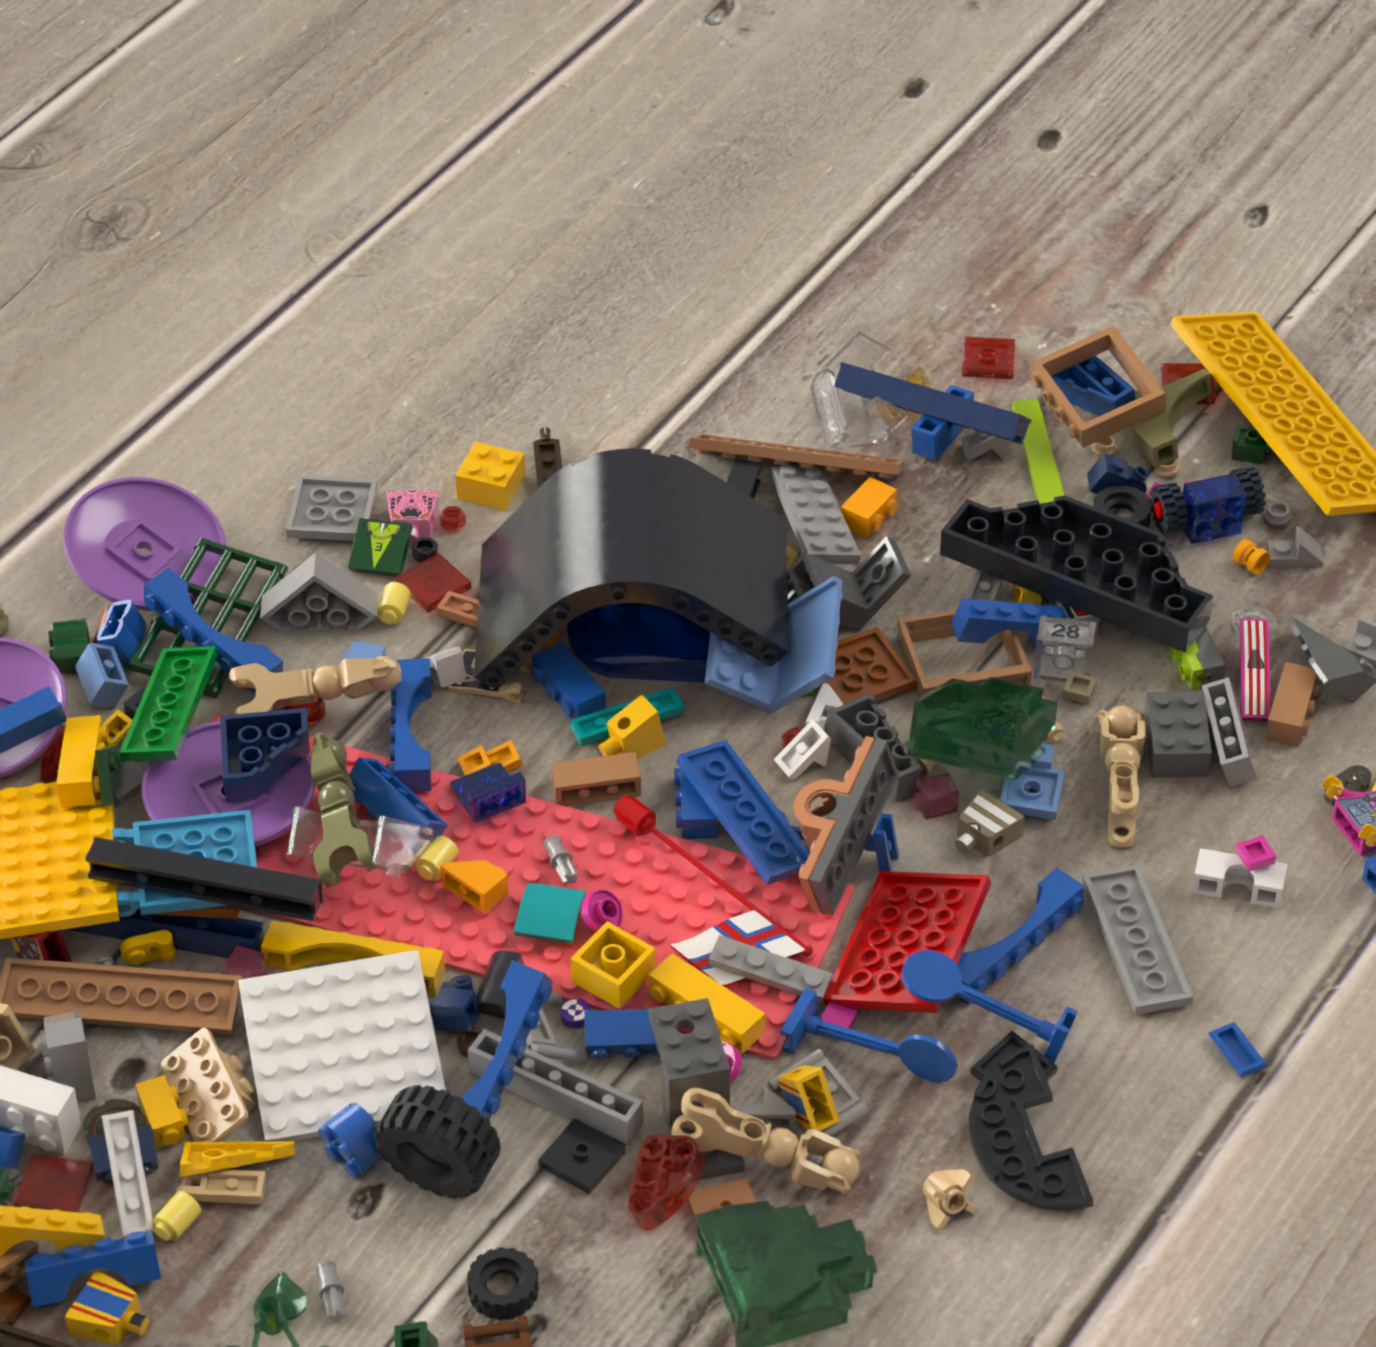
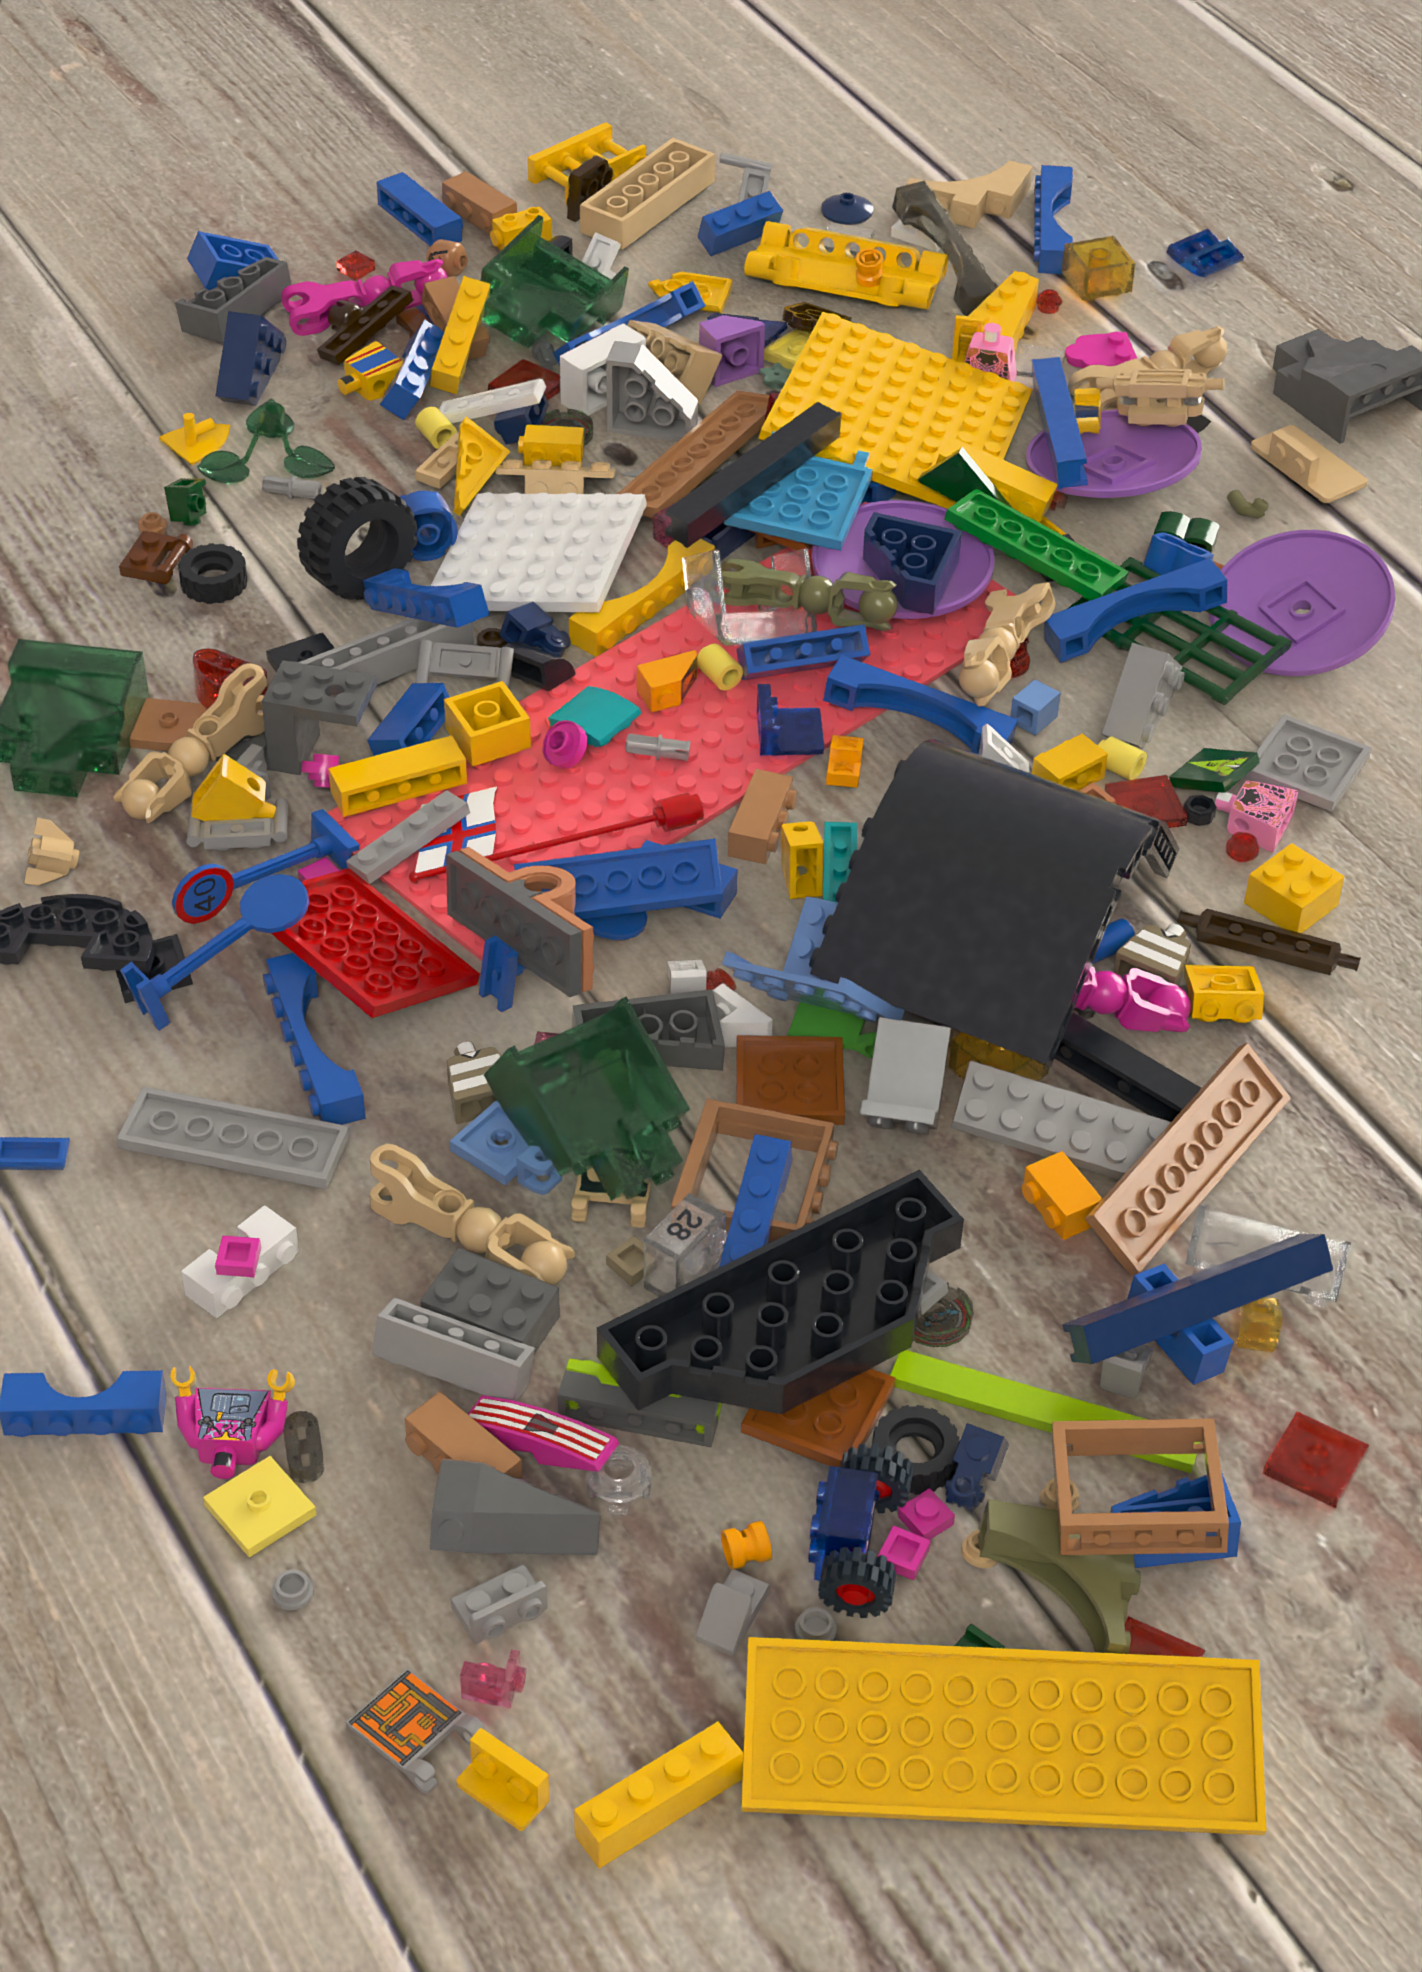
camera: 115 degrees right, 0 degrees up
medium blue brick [75,642,129,709] -> none
none -> yellow brick [1032,733,1108,790]

